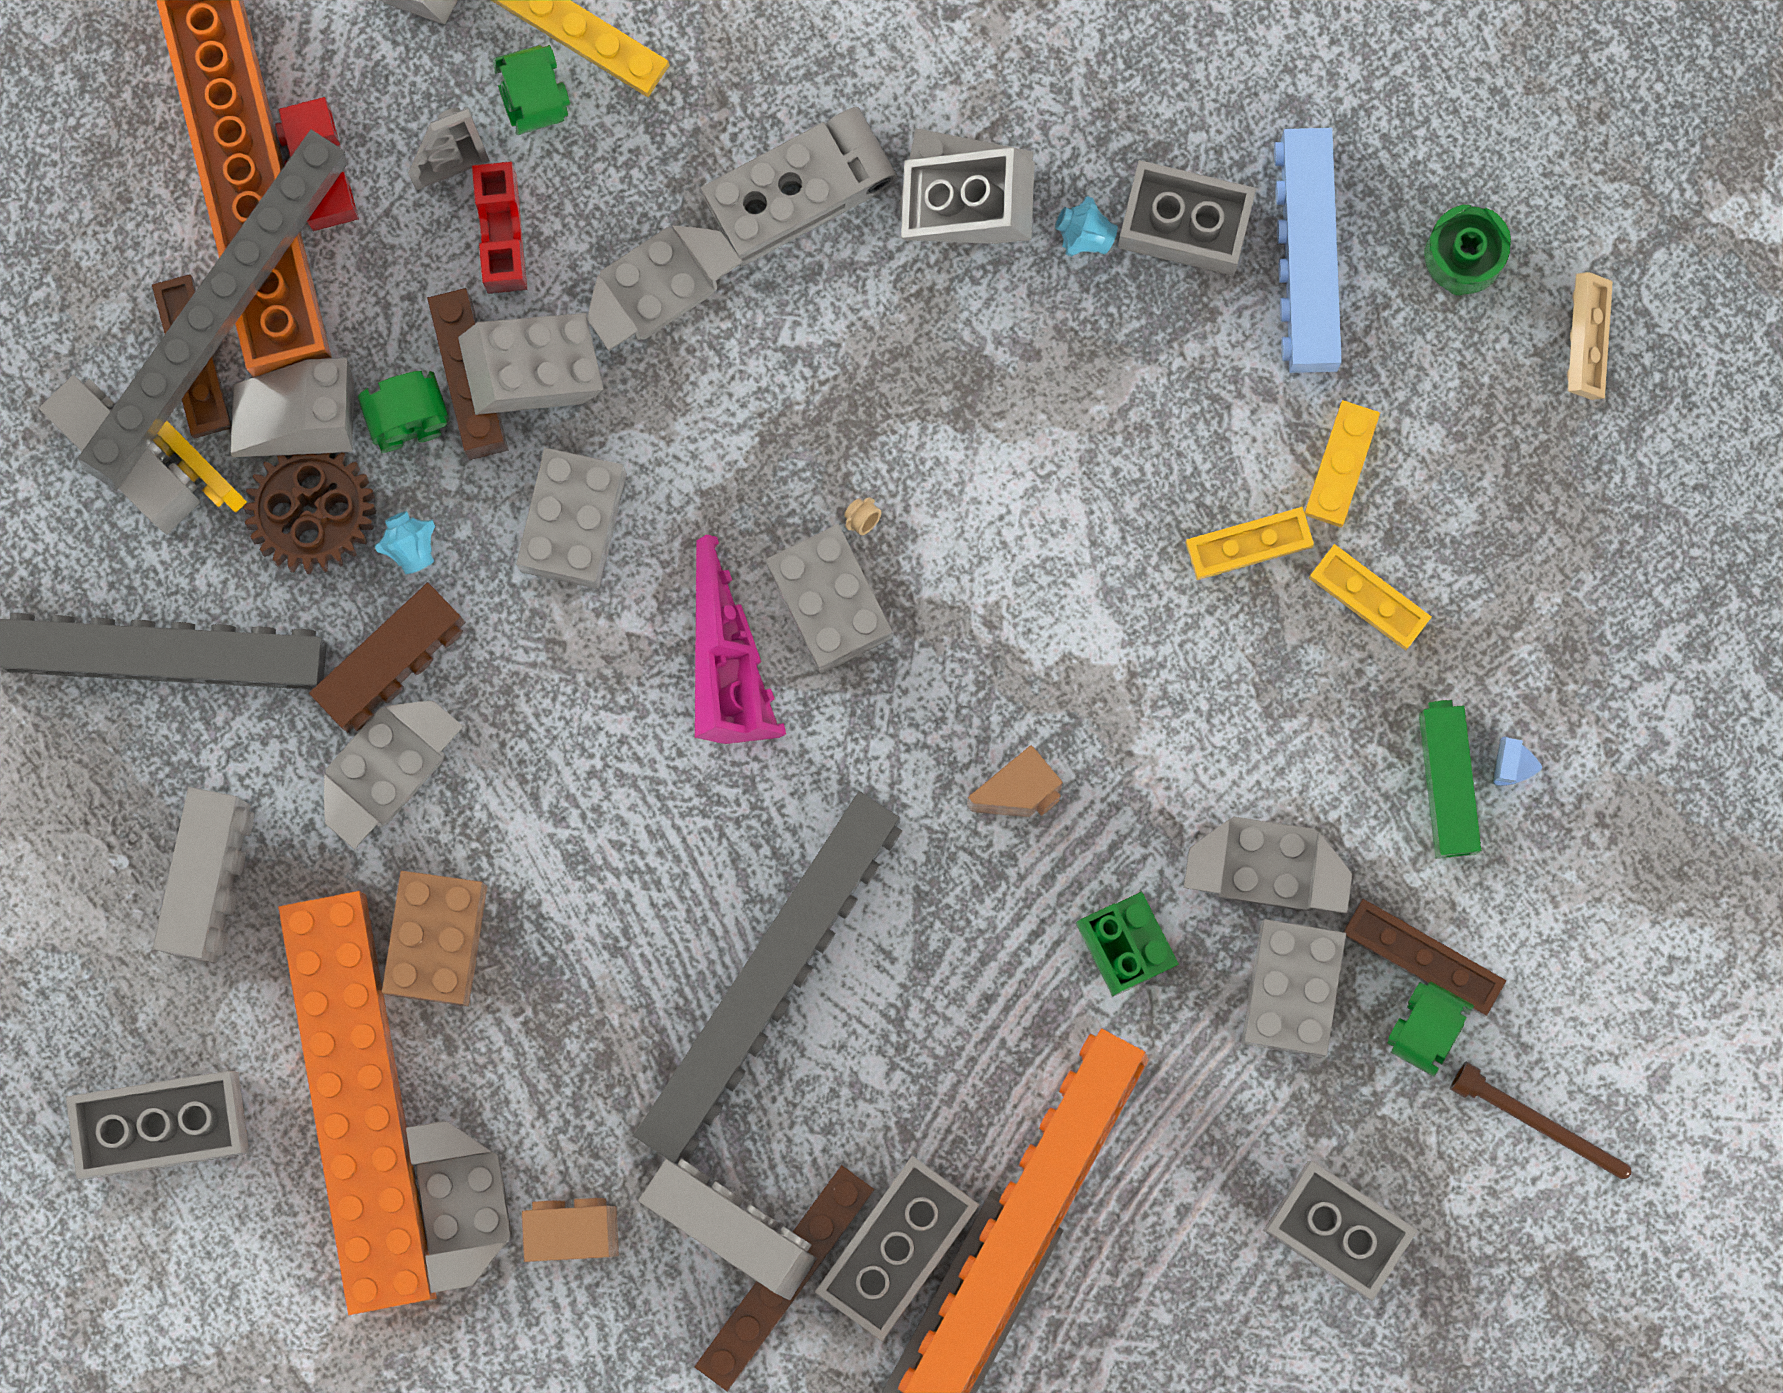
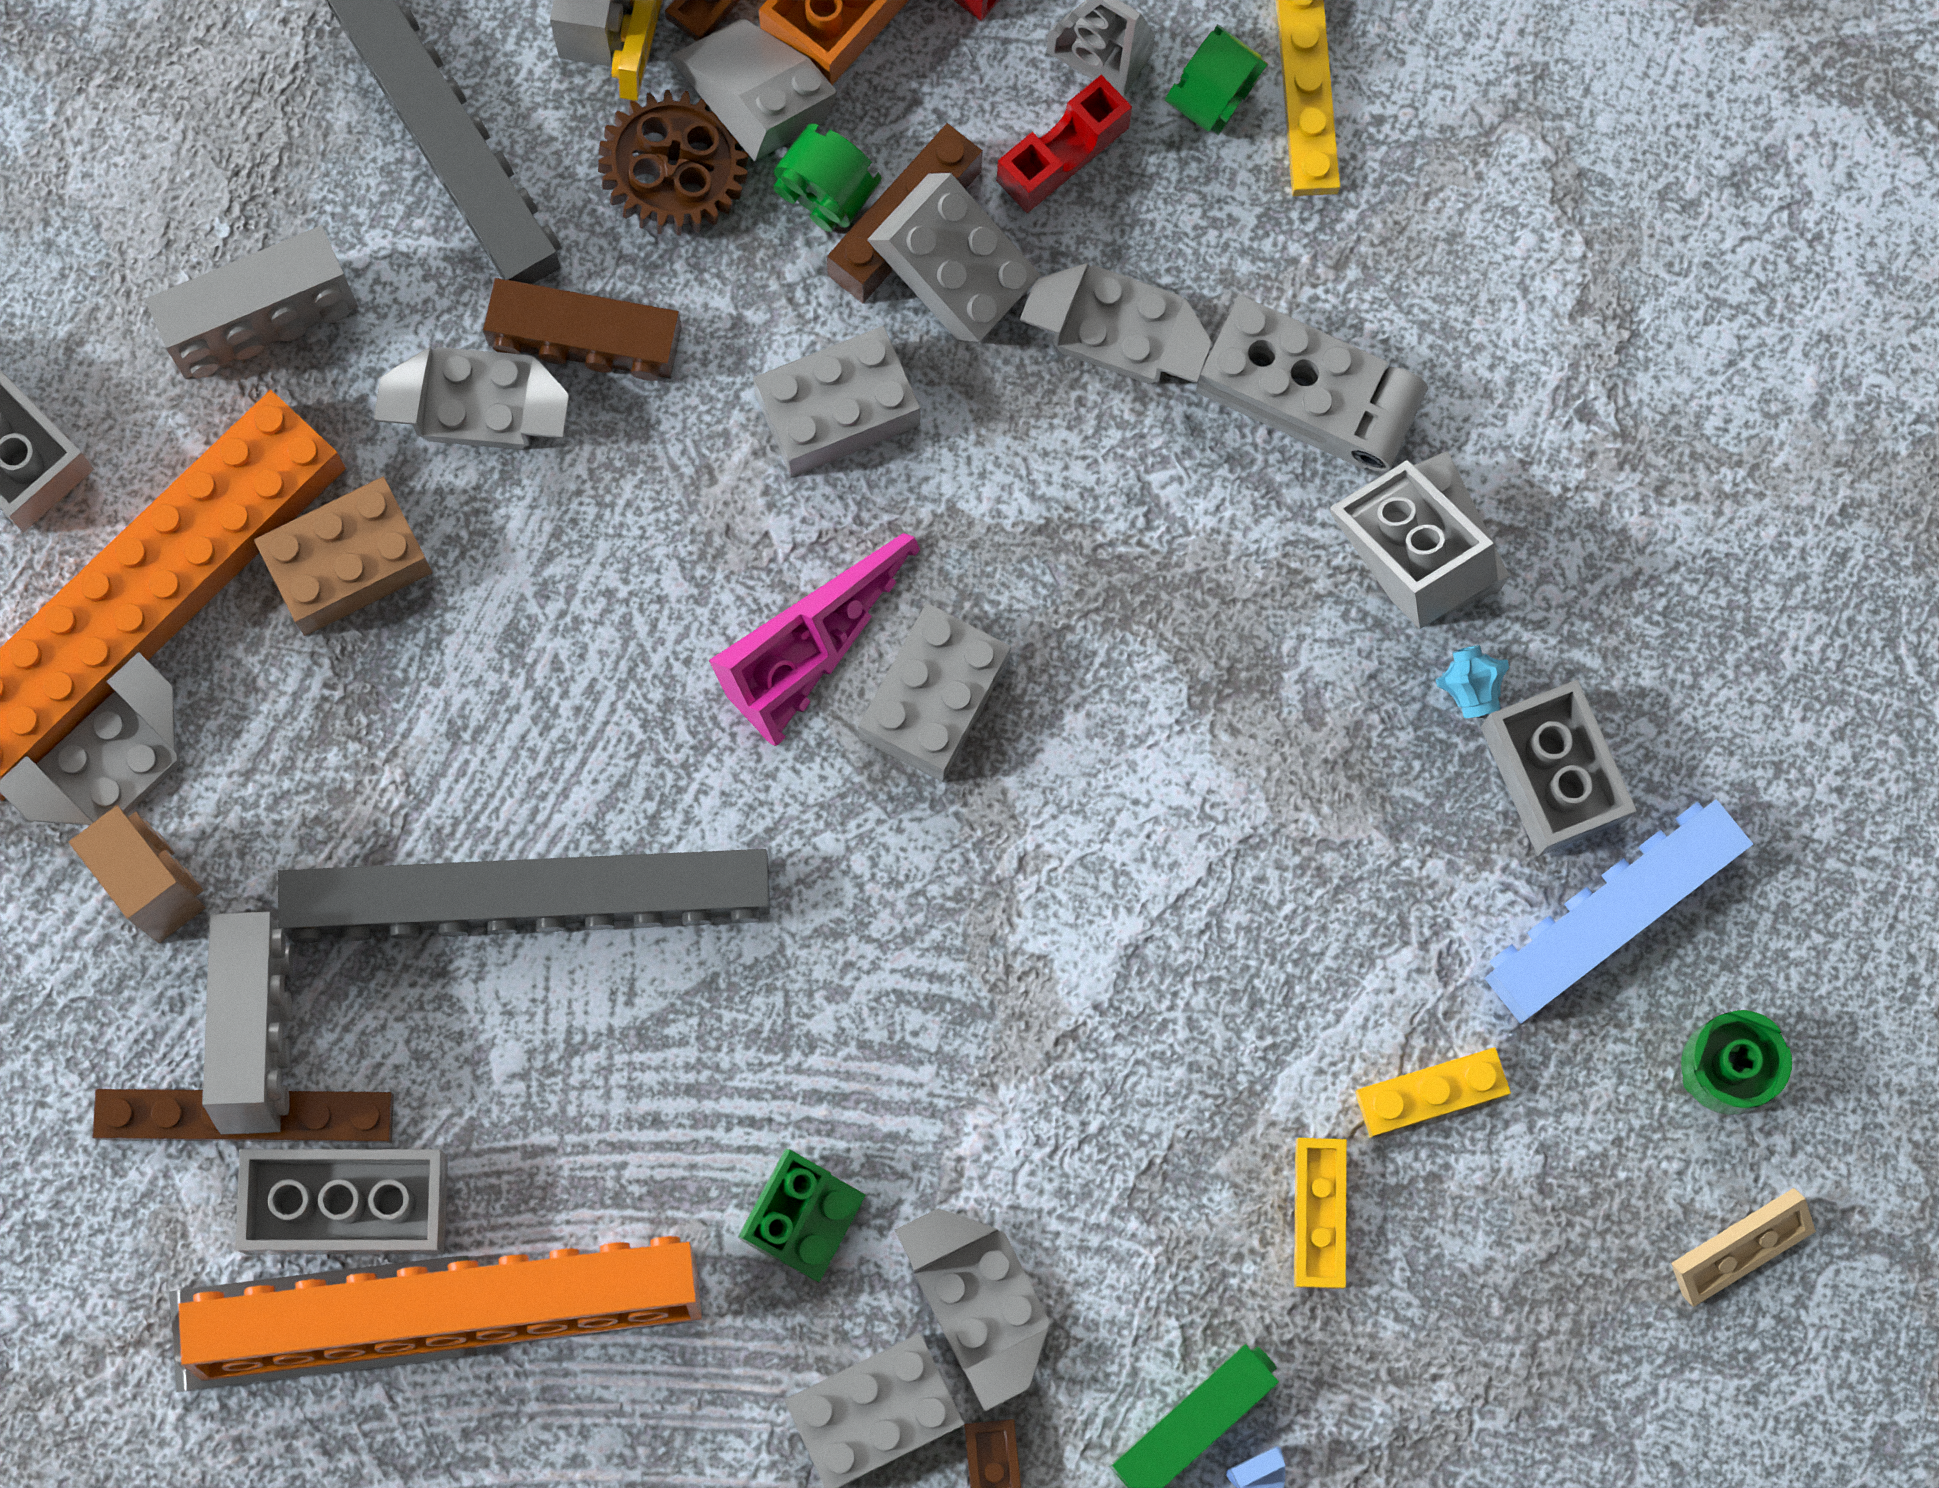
camera: 45 degrees right, 5 degrees down
medium azure rock [374,511,435,574] -> none
tan plate [845,497,881,535] -> none
medium nougat slope [967,745,1063,817] -> none
yellow plate [1185,507,1314,580] -> none

